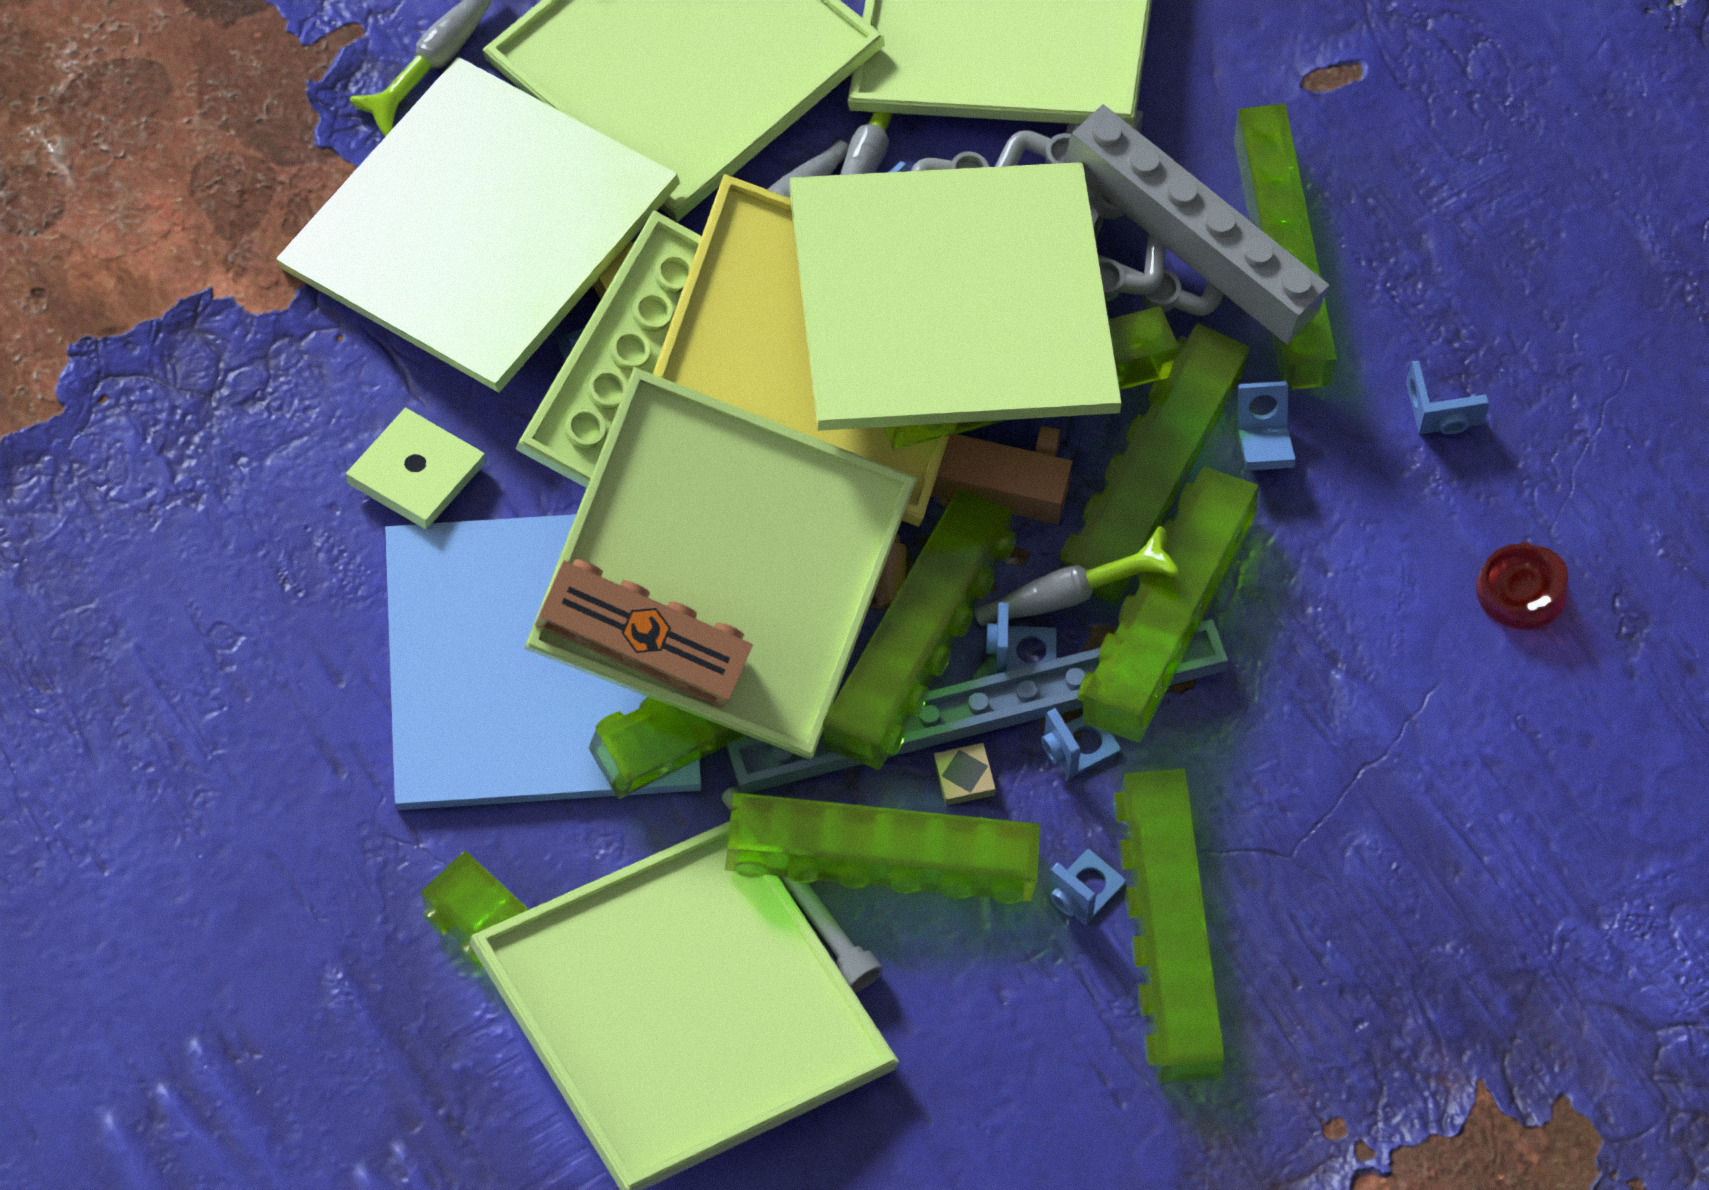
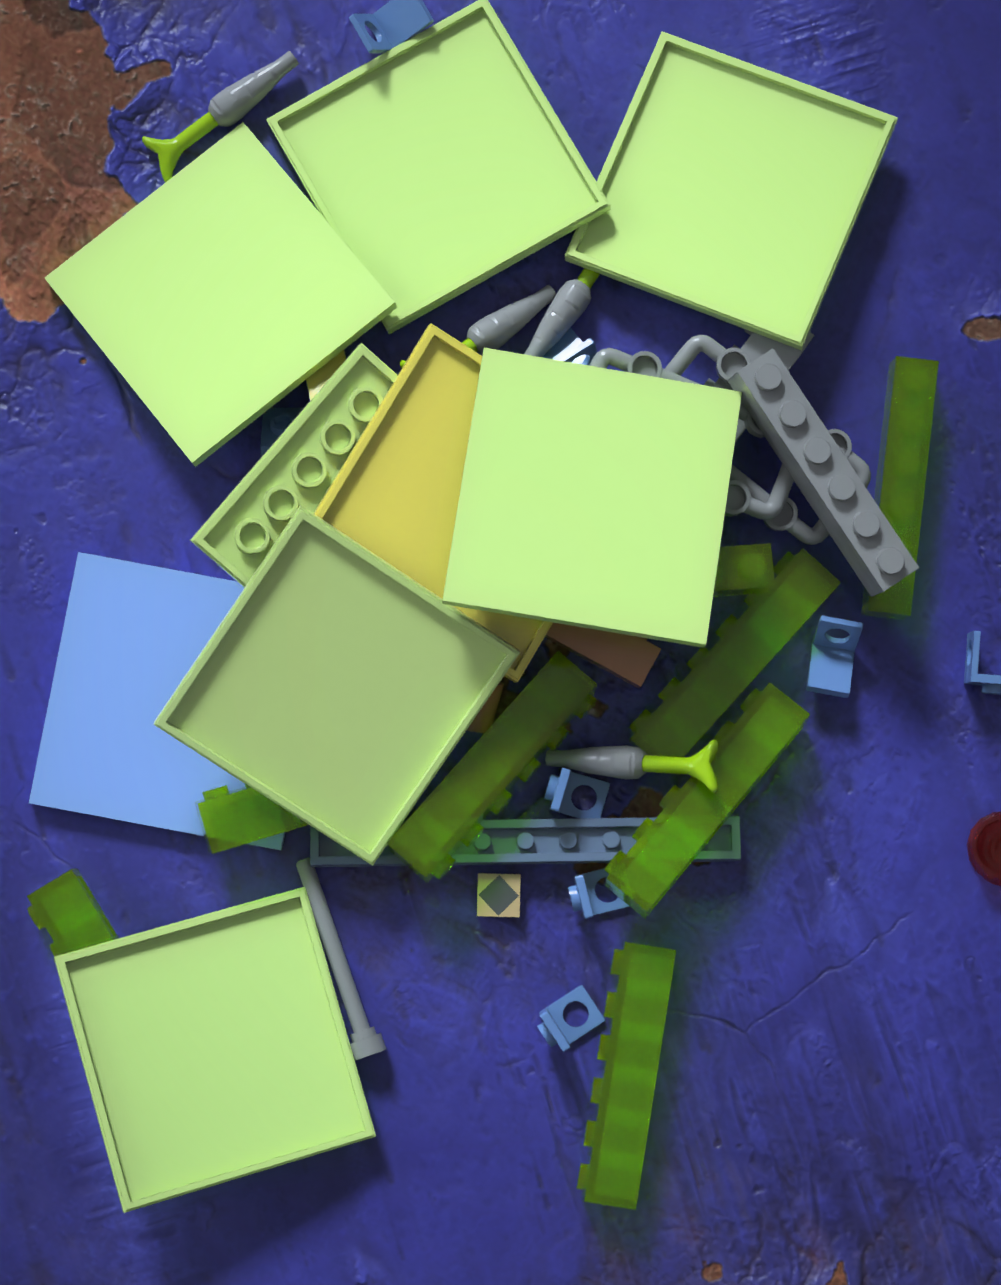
camera: 15 degrees right, 20 degrees up
yellowish green tile [346,407,485,530] -> none
nougat brick [534,559,753,708] -> none
clear neon green brick [724,792,1040,904] -> none

